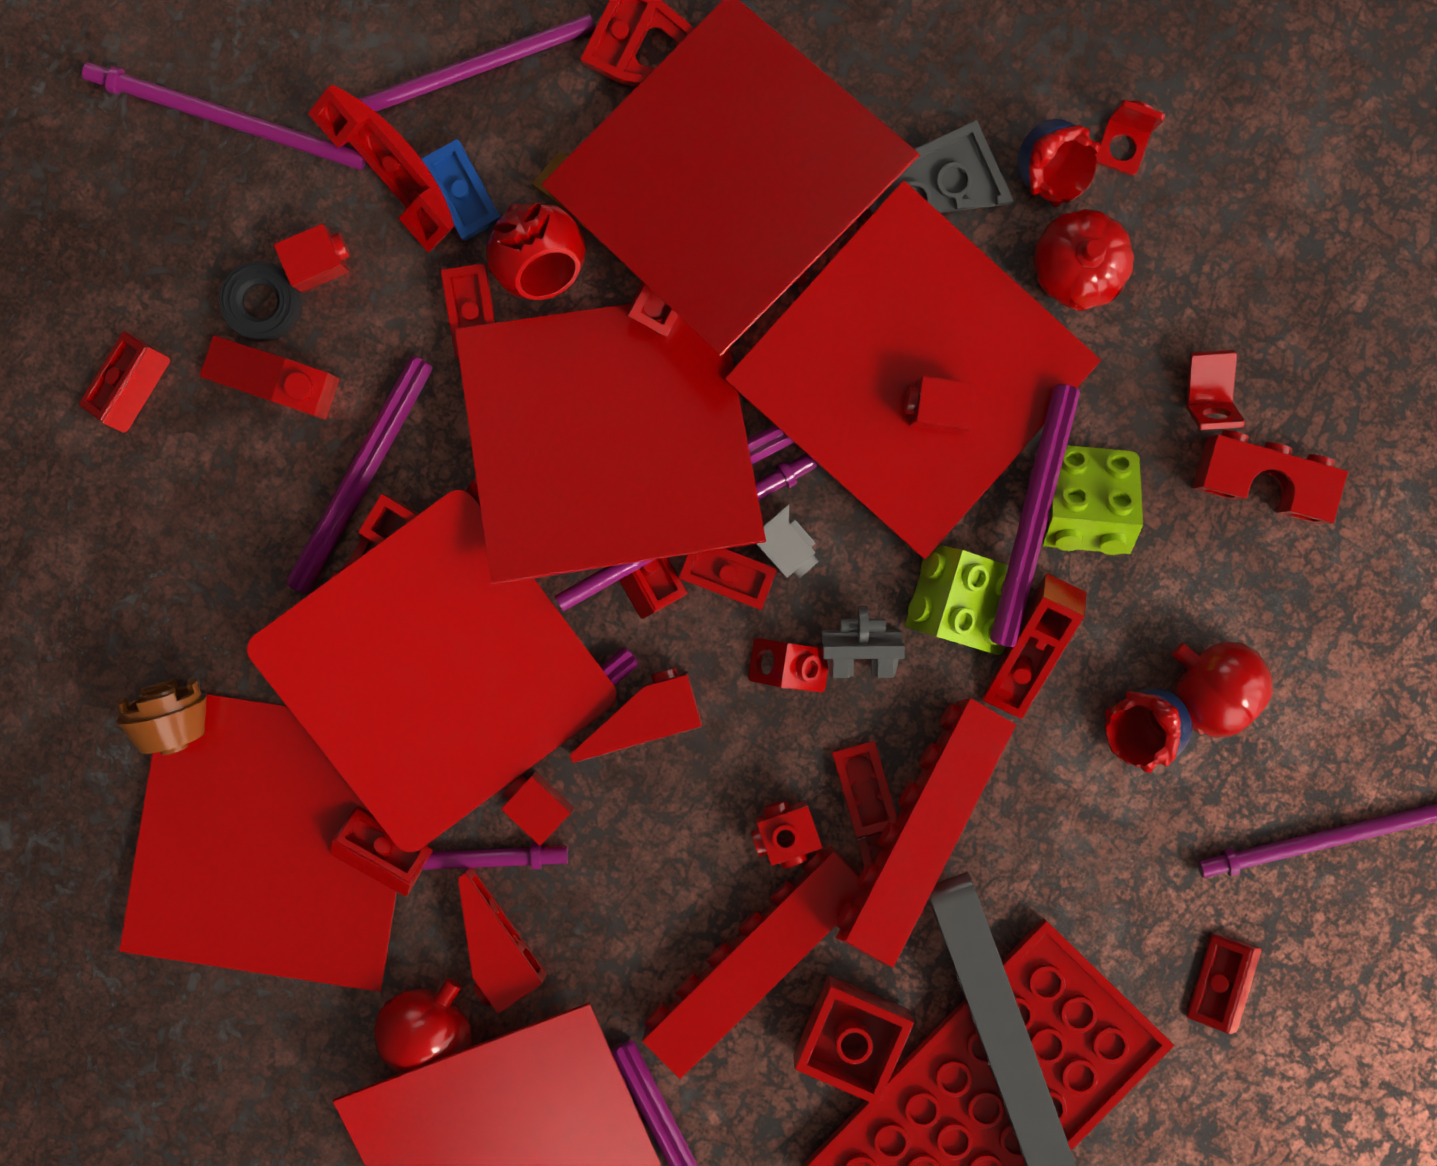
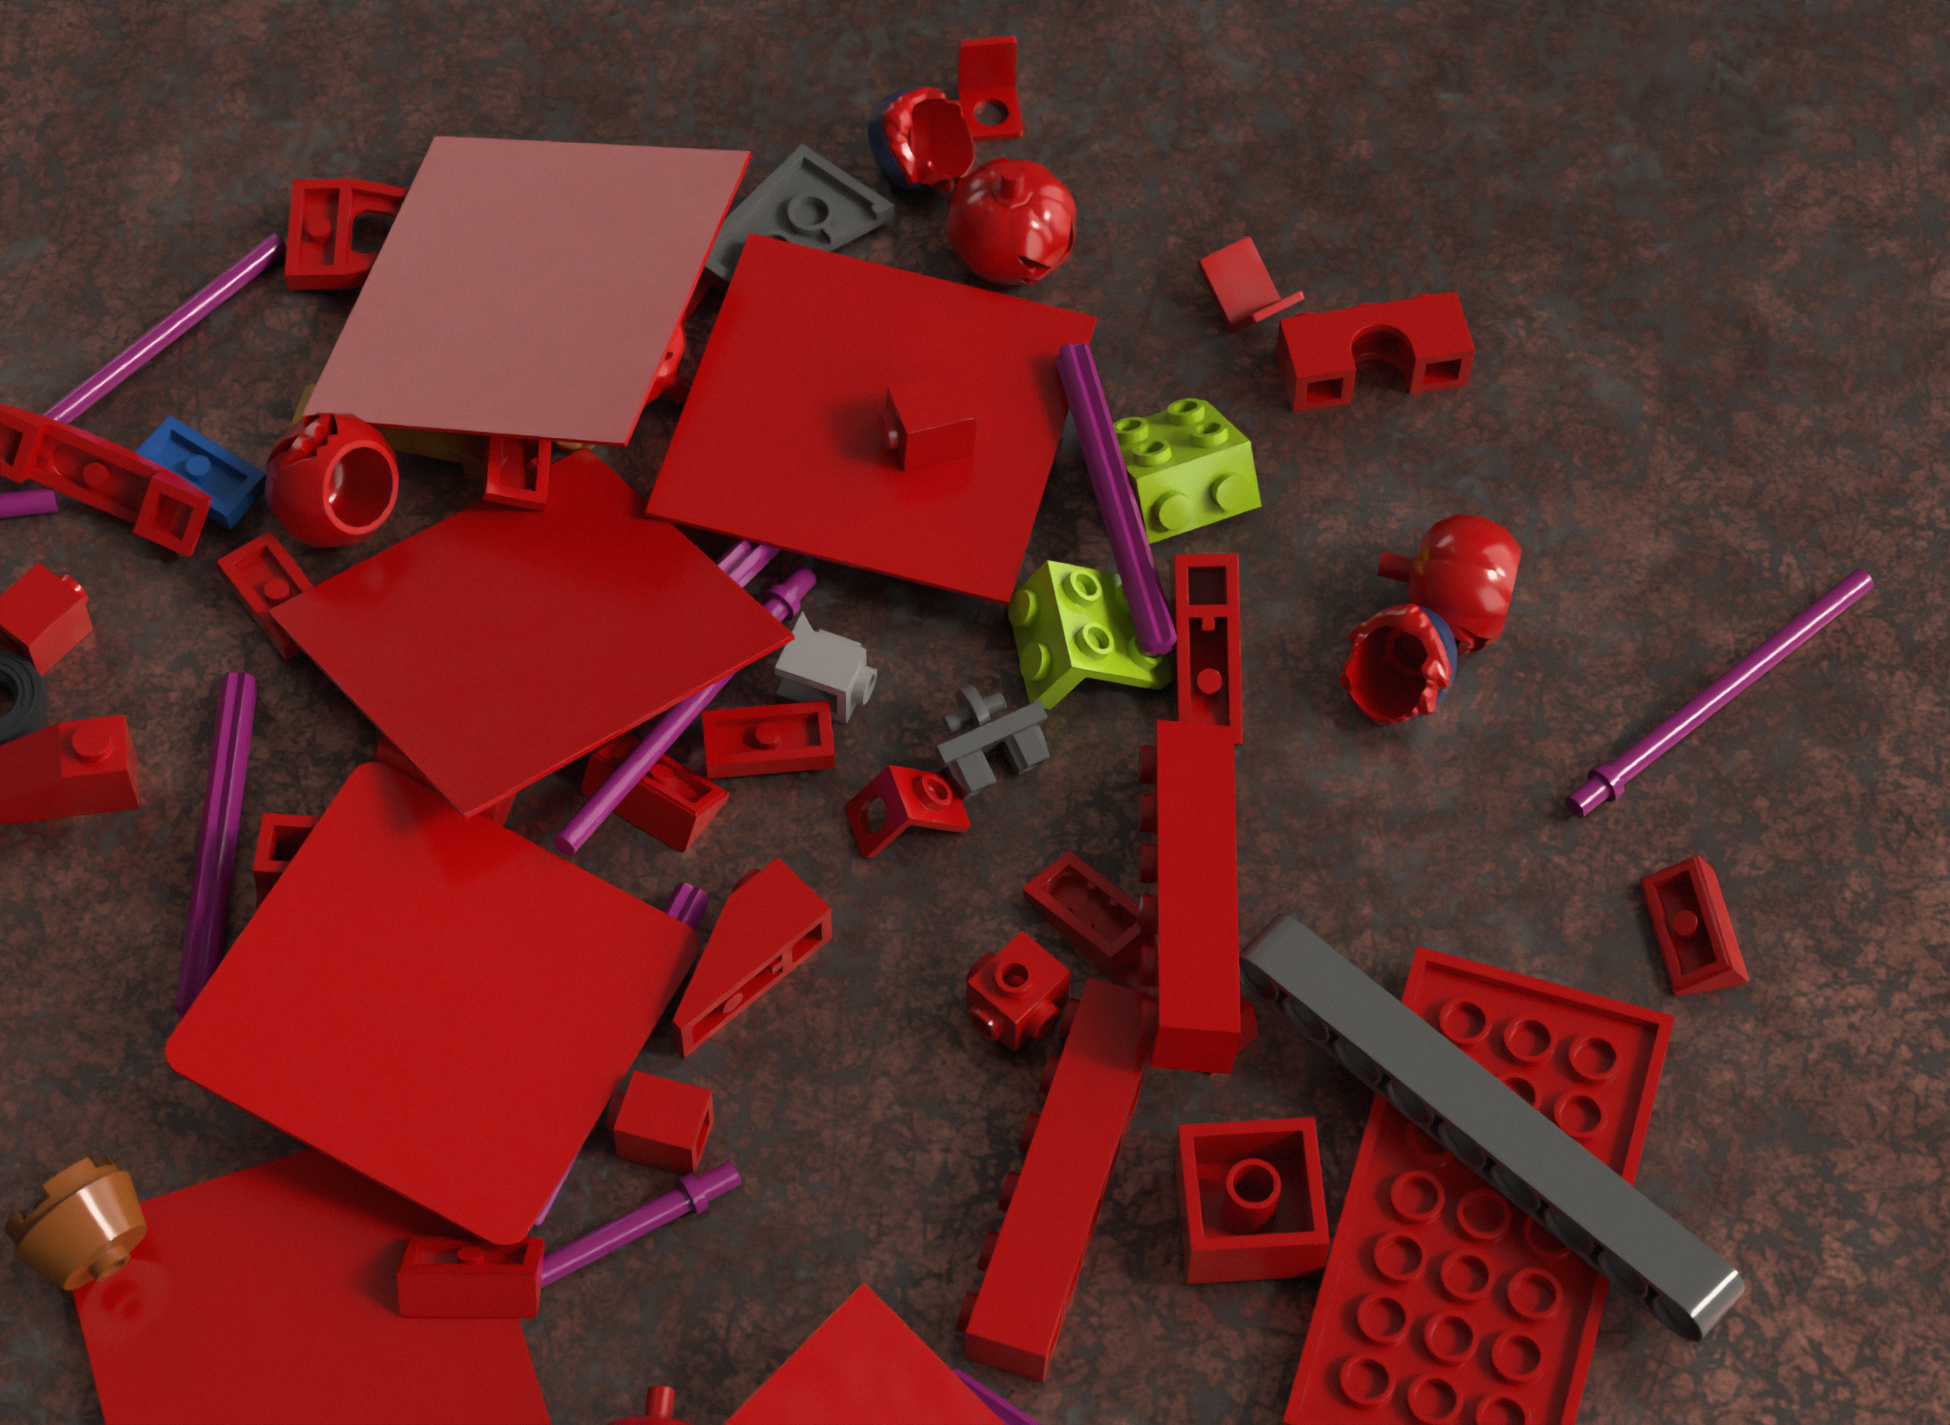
camera: 30 degrees left, 30 degrees down
red slope [458,868,547,1014] -> none

